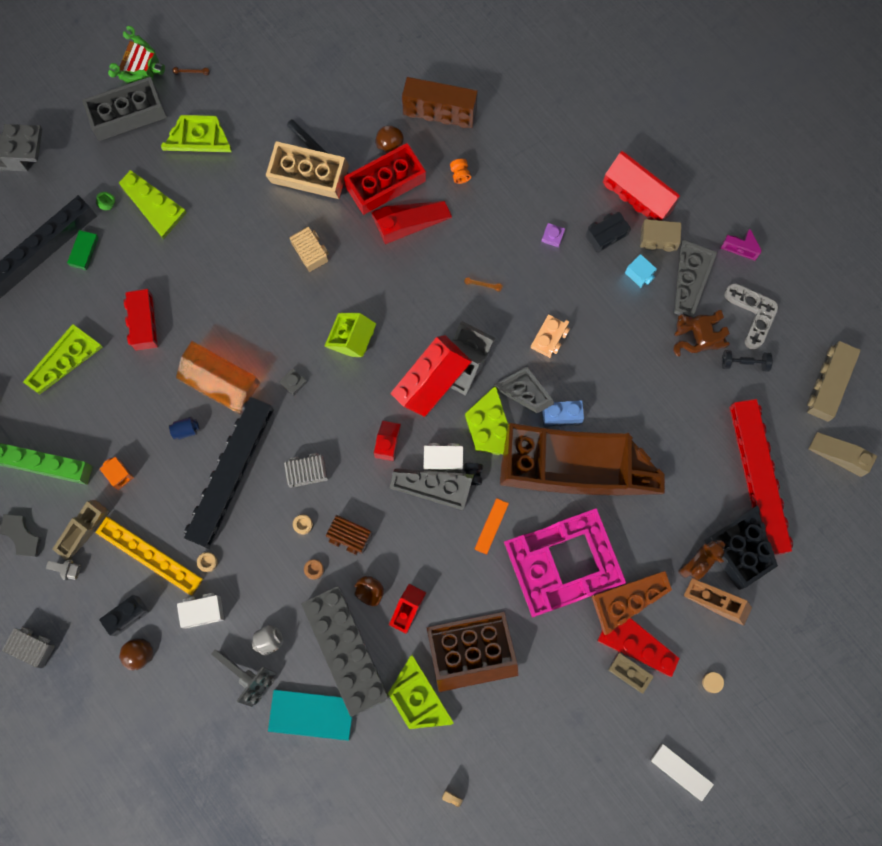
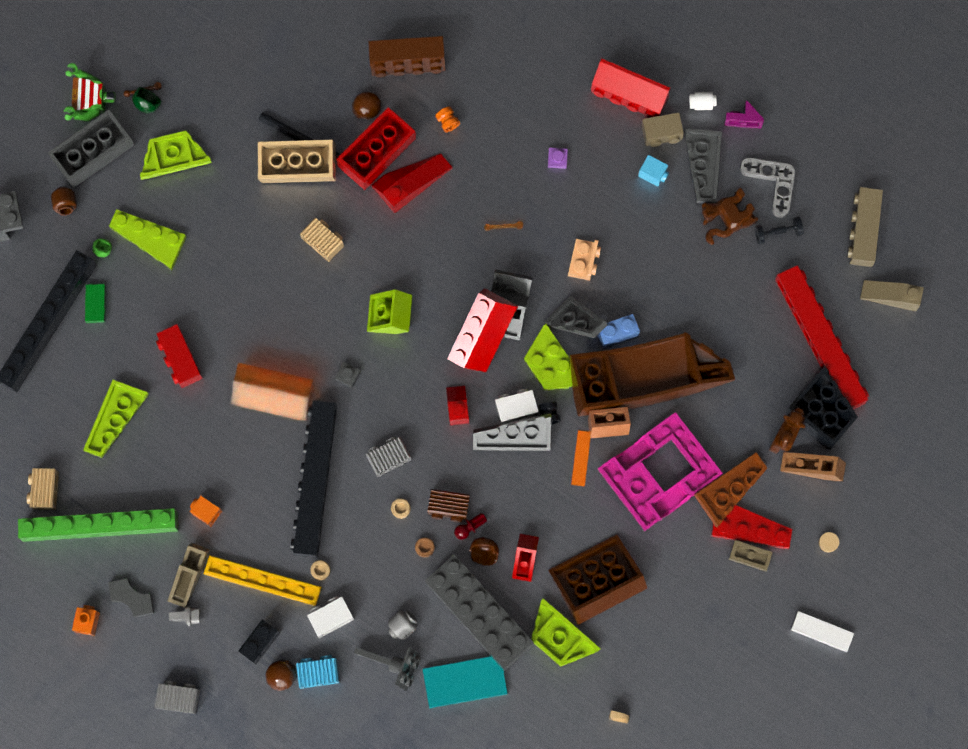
camera: 15 degrees left, 0 degrees up
dark blue brick [169,417,200,440] -> none
black brick [586,212,631,252] -> none
none -> reddish brown head [51,187,77,216]
none -> dark green hair [132,87,162,114]
none -> medium azure brick [296,655,340,689]
none -> dark red axle [454,513,487,540]
none -> nougat brick [588,407,631,439]
none -> white brick [689,91,716,111]

